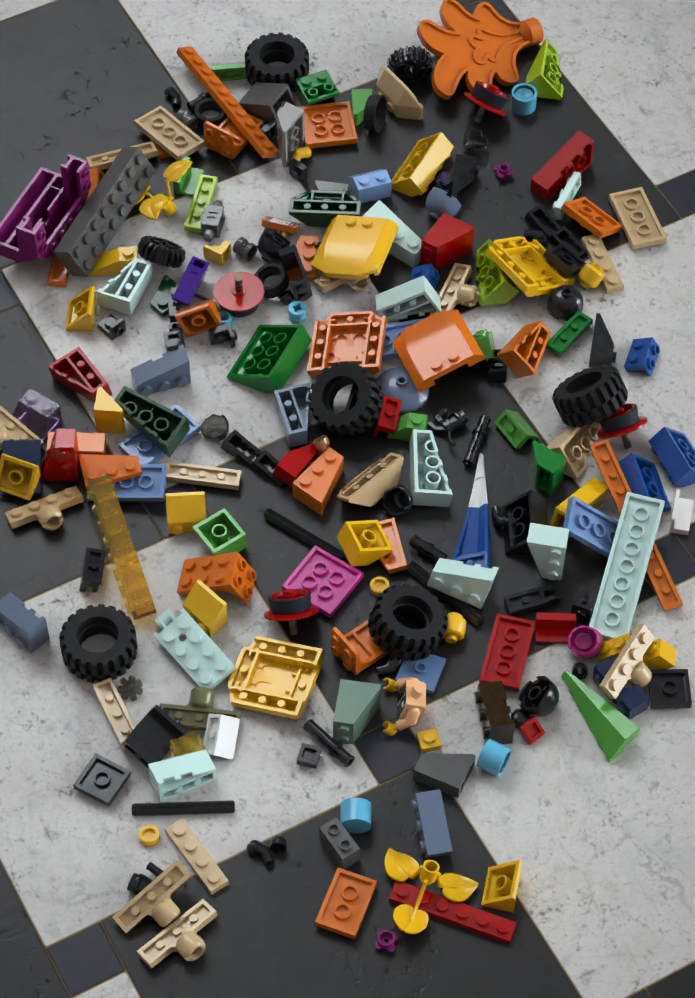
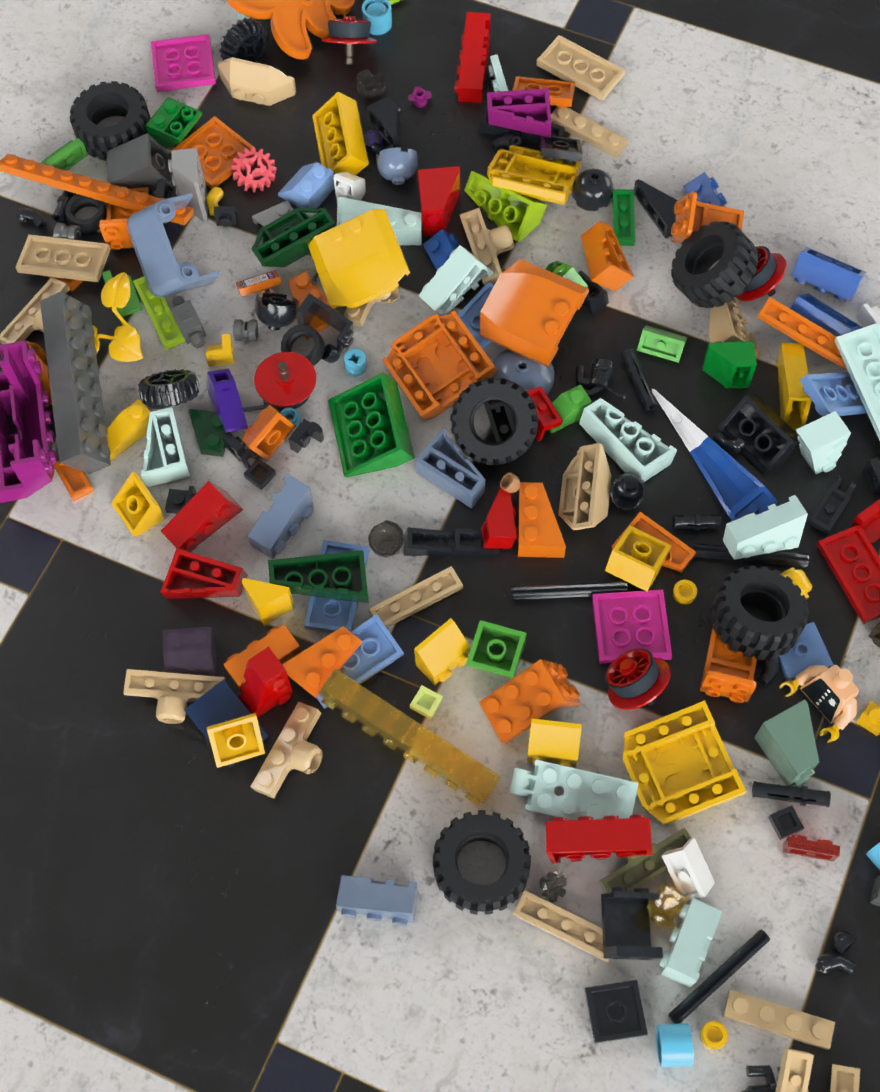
camera: 35 degrees left, 10 degrees up
black hinge [79,547,106,593] -> none
bright green slope [351,89,372,126] -> none
black tyre [363,95,387,133] -> none
yellow head [578,262,605,289] -> none
none -> sand blue windscreen [126,193,221,298]
none -> dark pink plate [151,34,216,92]
none -> red wedge [161,481,243,552]
none -> coral gear [231,147,276,192]
none -> white slope [333,172,366,202]
none -> yellowish green plate [410,685,443,719]
none -> magenta wedge [487,88,551,138]
none -> red wedge [546,814,653,864]
none -> medium azure piece [656,1023,694,1067]
none -> orange bracket [671,191,744,244]
none -> clear red plate [783,835,840,862]

